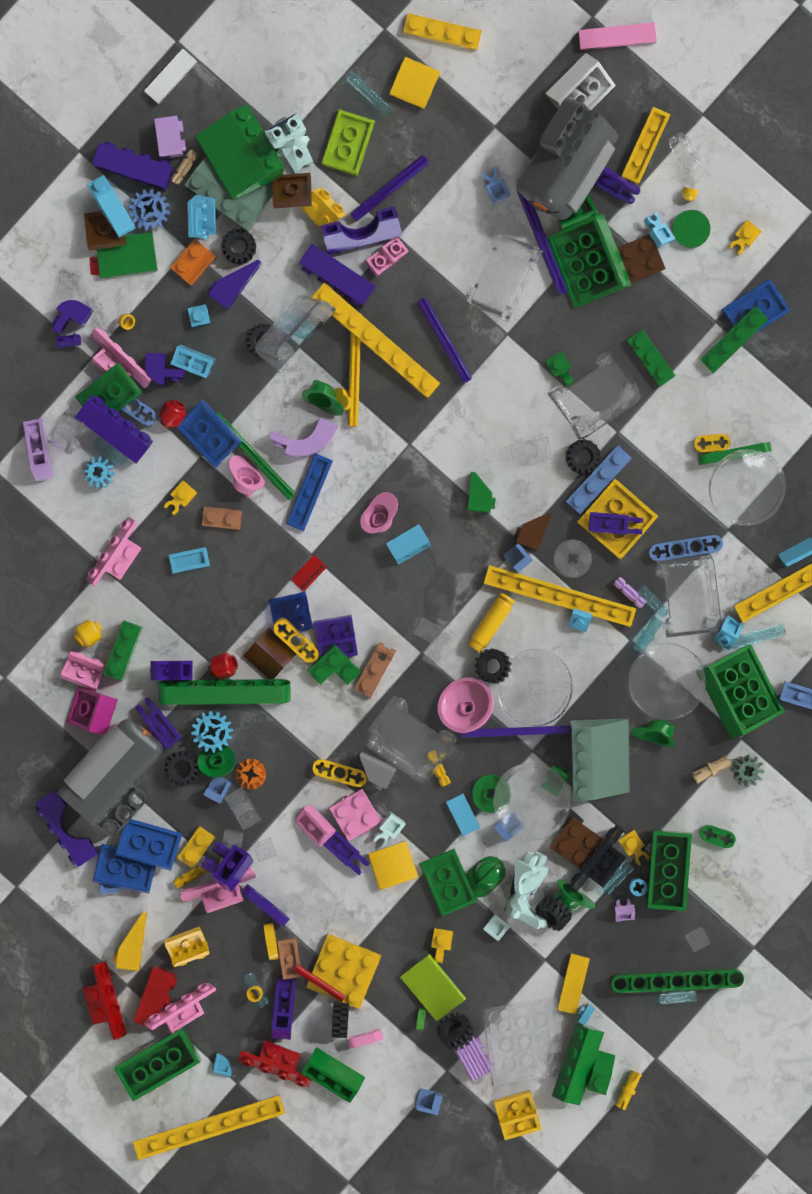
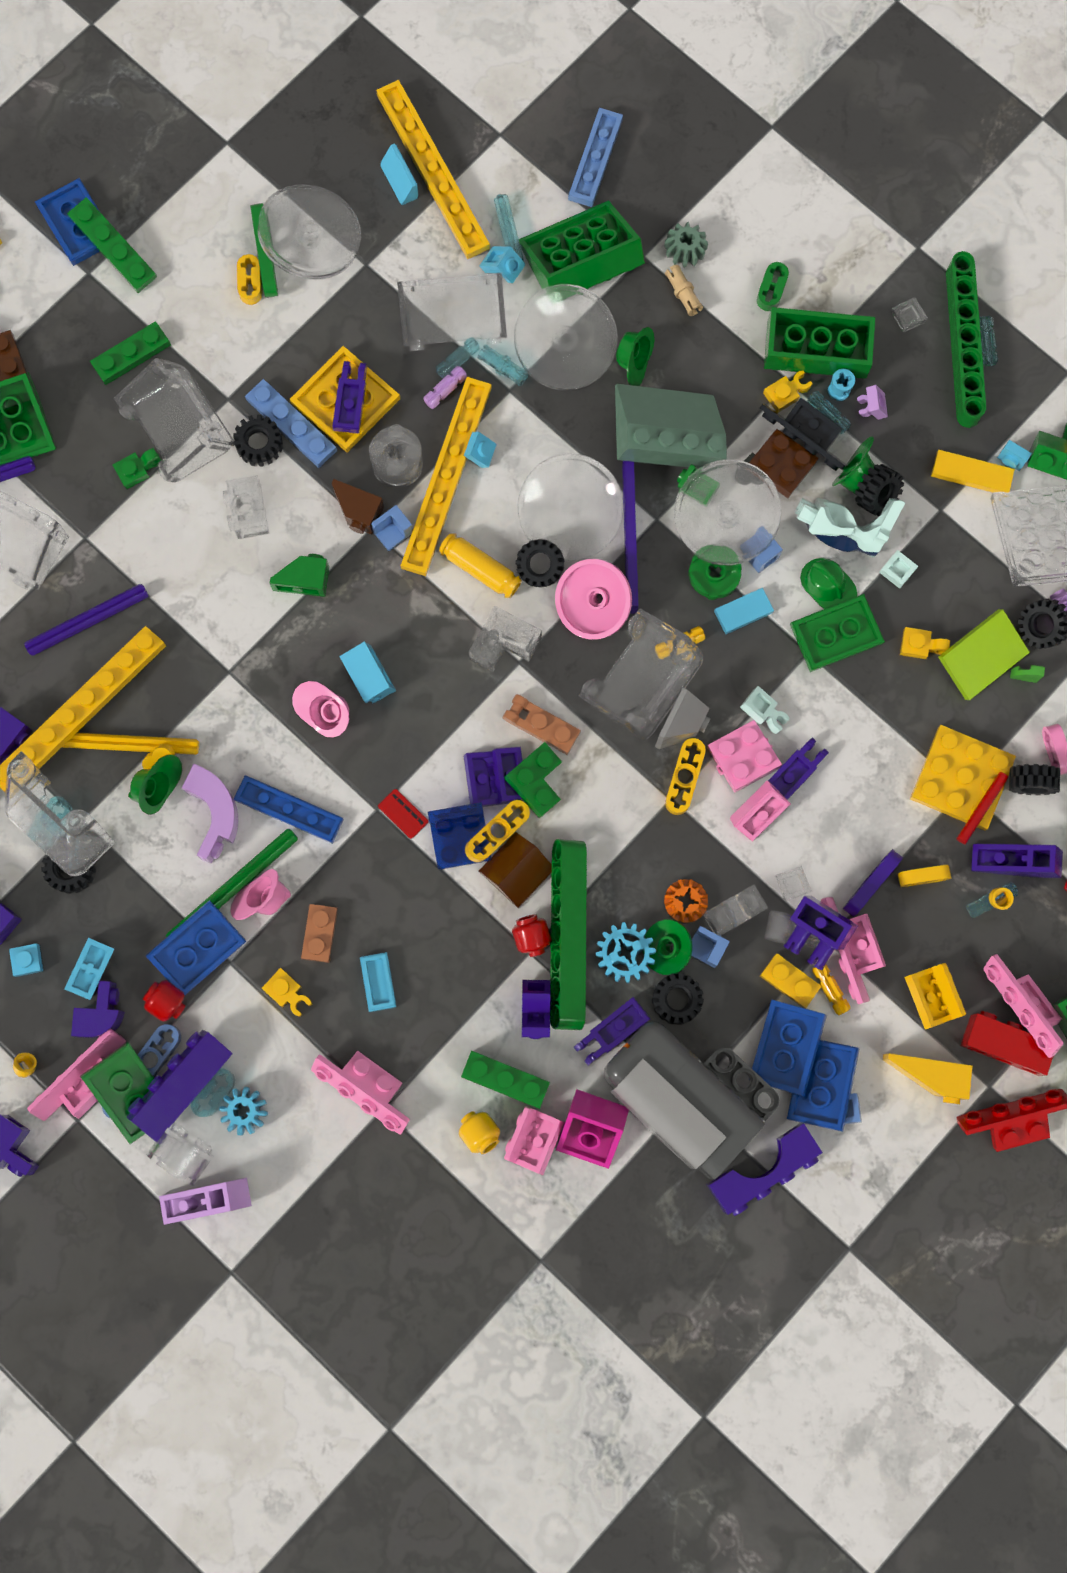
camera: 85 degrees left, 10 degrees down
dark purple pin [56,333,81,348] -> none
nougat plate [277,938,301,979] -> none
yellow slope [367,841,418,890] -> none
medium blue beam [649,535,723,561] -> none

